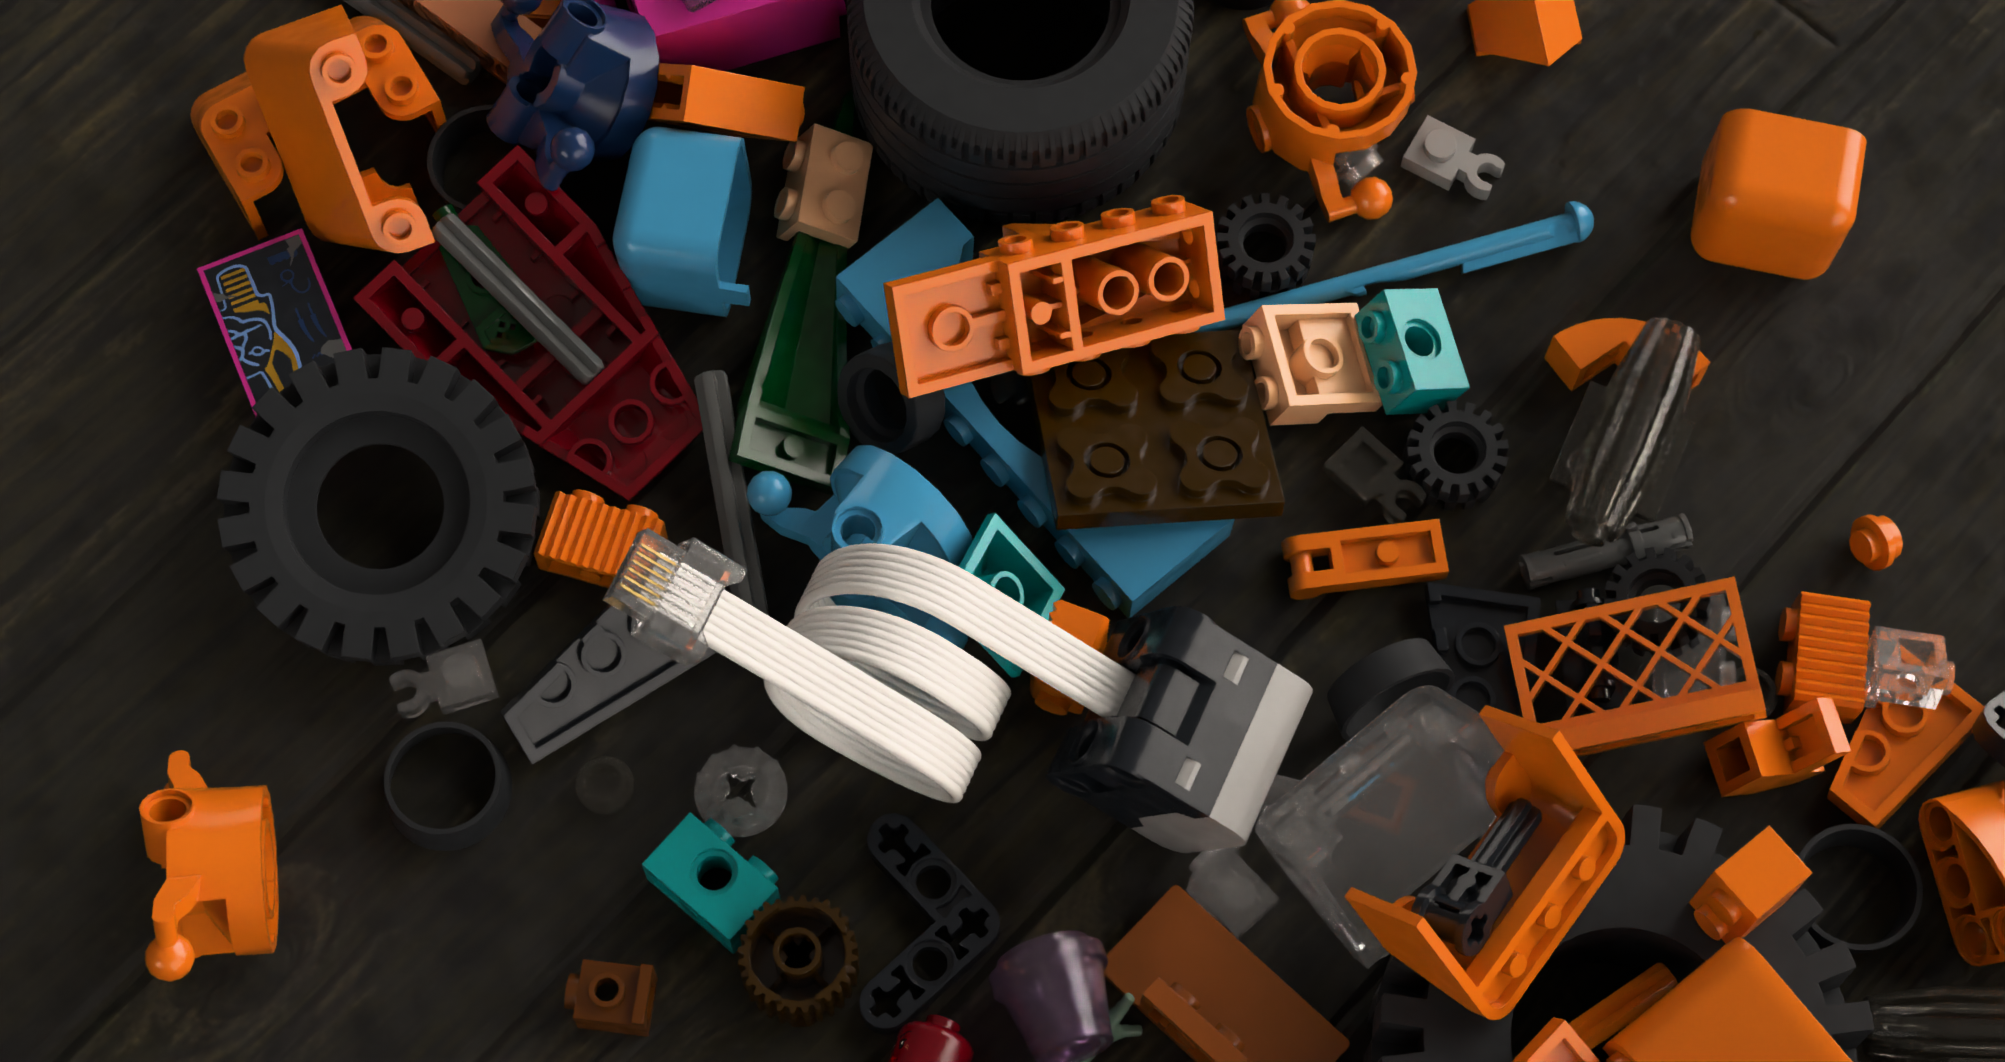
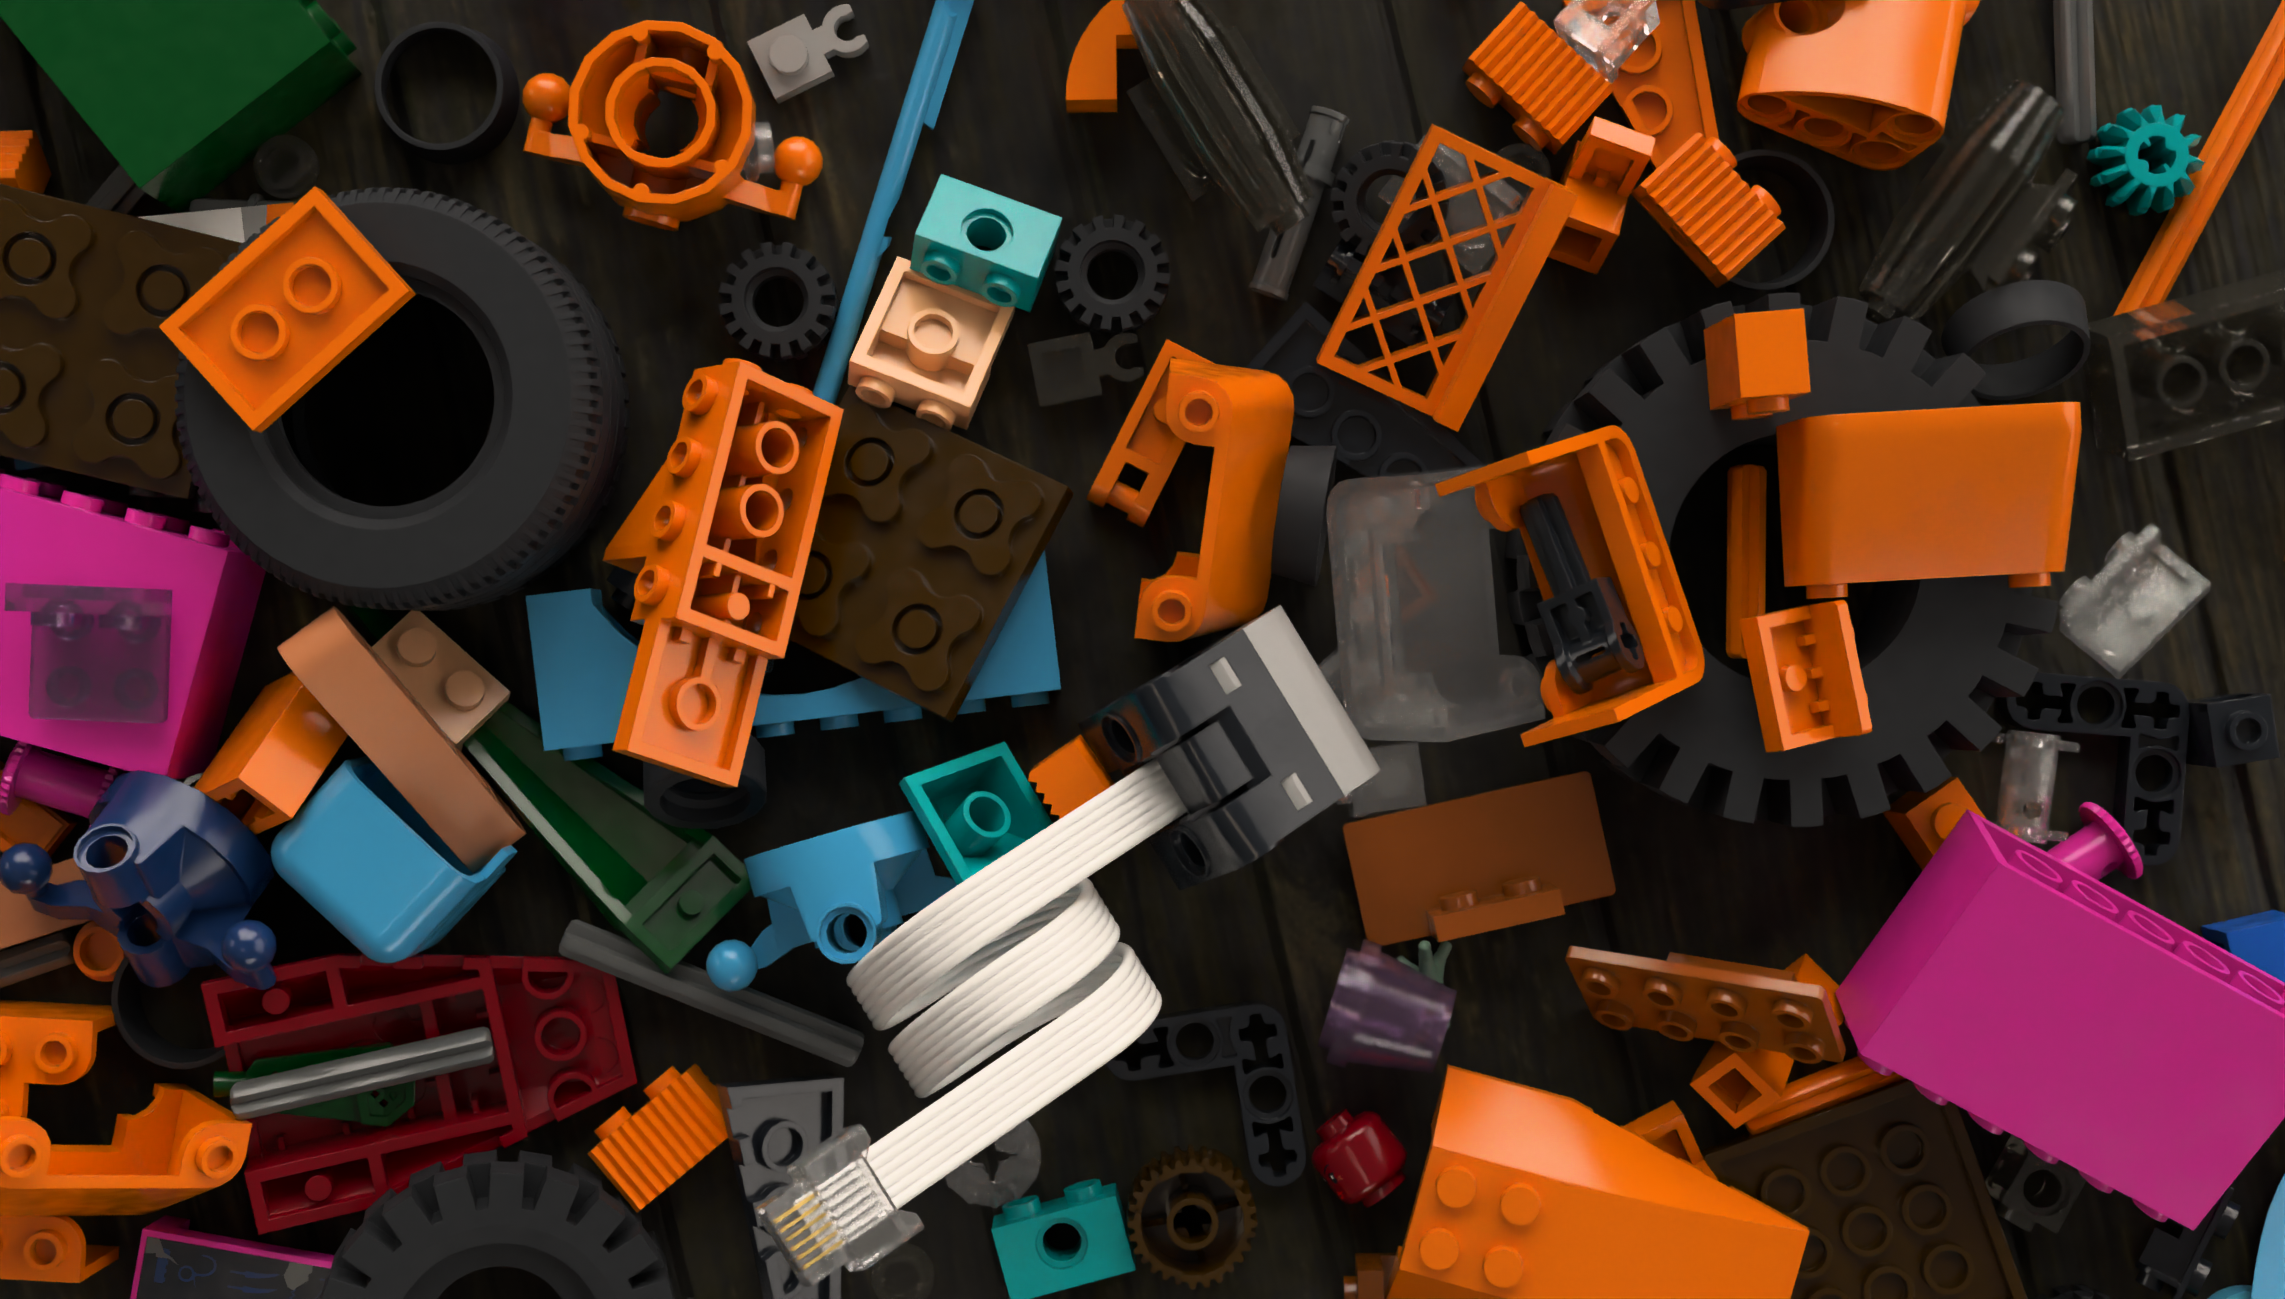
camera: 55 degrees left, 20 degrees up
none -> orange plate [73,921,126,982]
none -> nougat beam [277,606,527,873]
none -> orange windscreen [1134,358,1294,642]
none -> orange brick [1631,132,1786,288]

